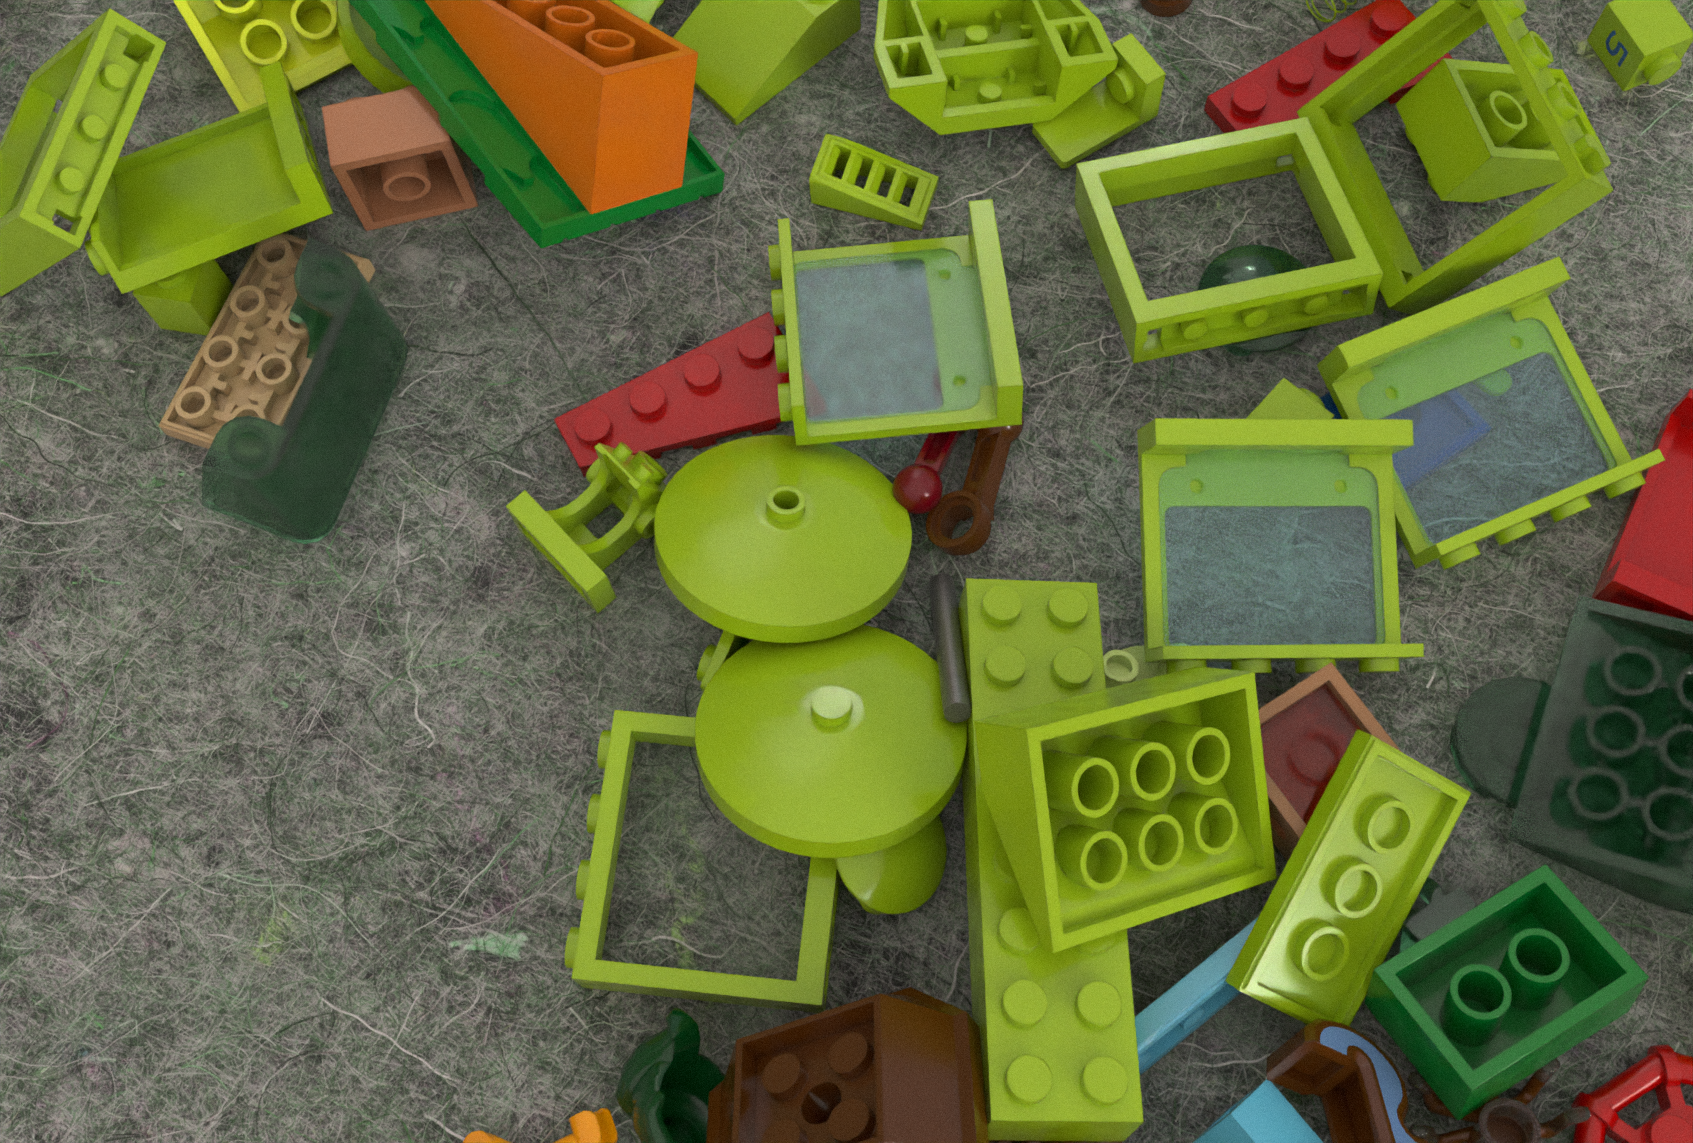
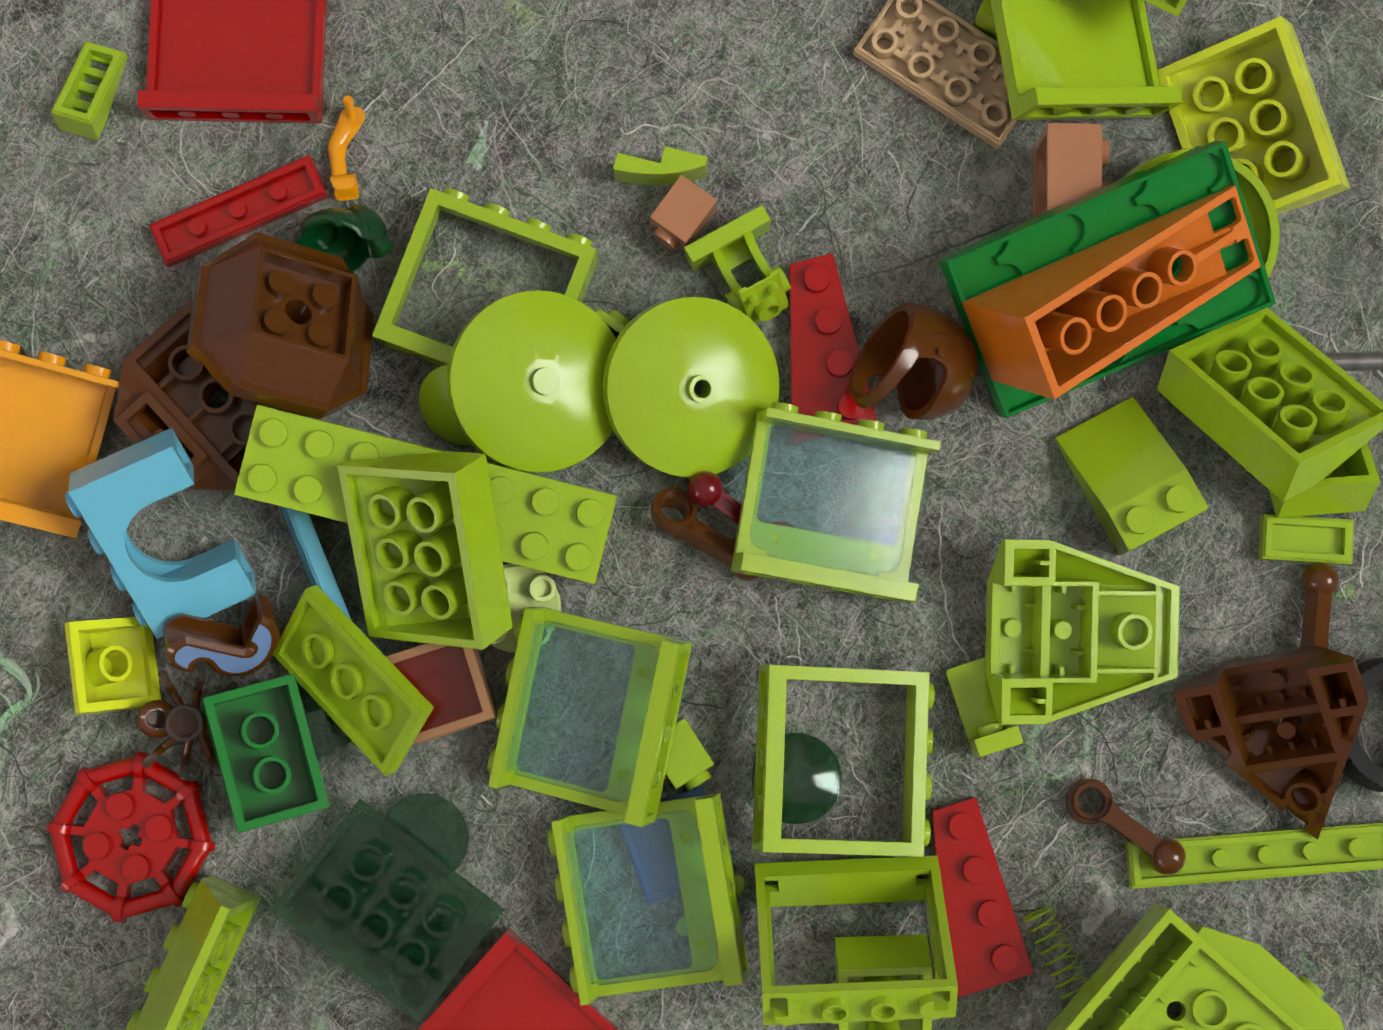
camera: 105 degrees right, 15 degrees up
clear green windscreen [202,237,408,544] -> none
lime slope [809,133,939,231] -> none
flat silver bar [929,573,971,723] -> none
none -> lime slope [613,146,708,186]
none -> nougat brick [650,175,717,251]
none -> reddish brown piece [848,303,977,420]

